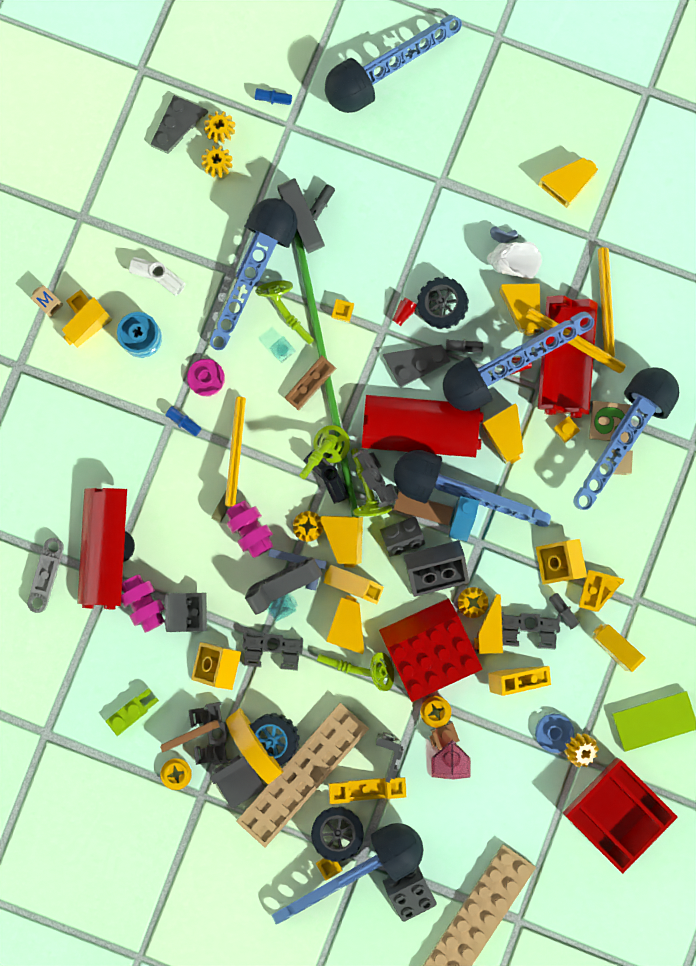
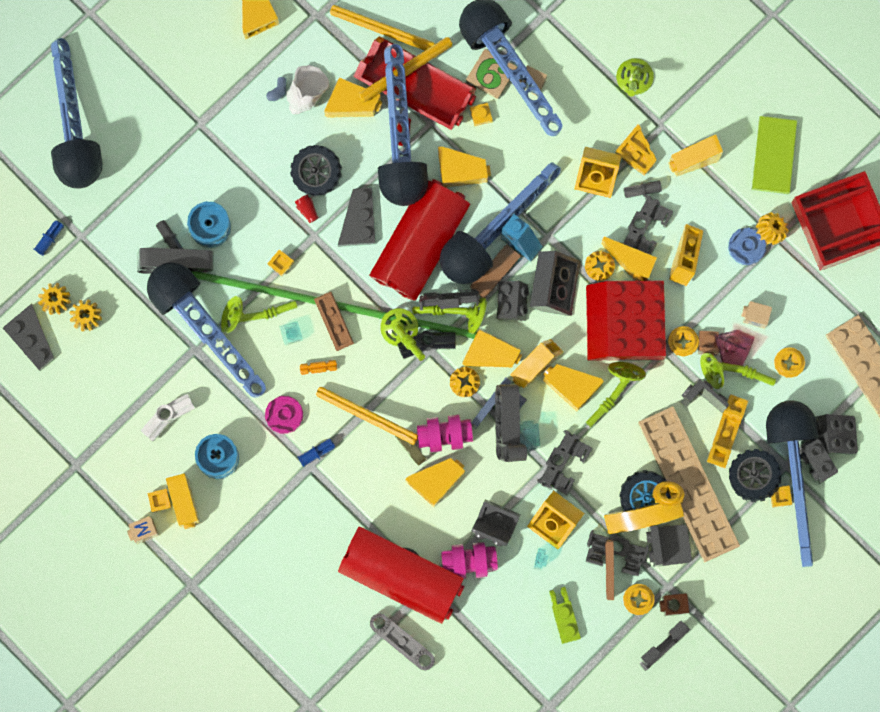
camera: 70 degrees left, 5 degrees down
dark grey axle [445,339,484,354] -> none
none -> dark azure wheel [187,201,231,248]
none -> light orange axle [299,360,337,375]
none -> yellow slope [405,458,465,507]
none -> clear light blue plate [533,548,549,570]
none -> lime dish [616,58,654,97]
none -> dark grey piece [639,620,691,671]
none -> yellow gear [653,481,684,509]
none -> reddish brown brick [659,593,690,617]
none -> lime dish [700,353,776,389]
none -> tan brick [741,301,772,329]
none -> yellow gear [774,347,805,378]
none -> dark grey bracket [800,439,838,484]

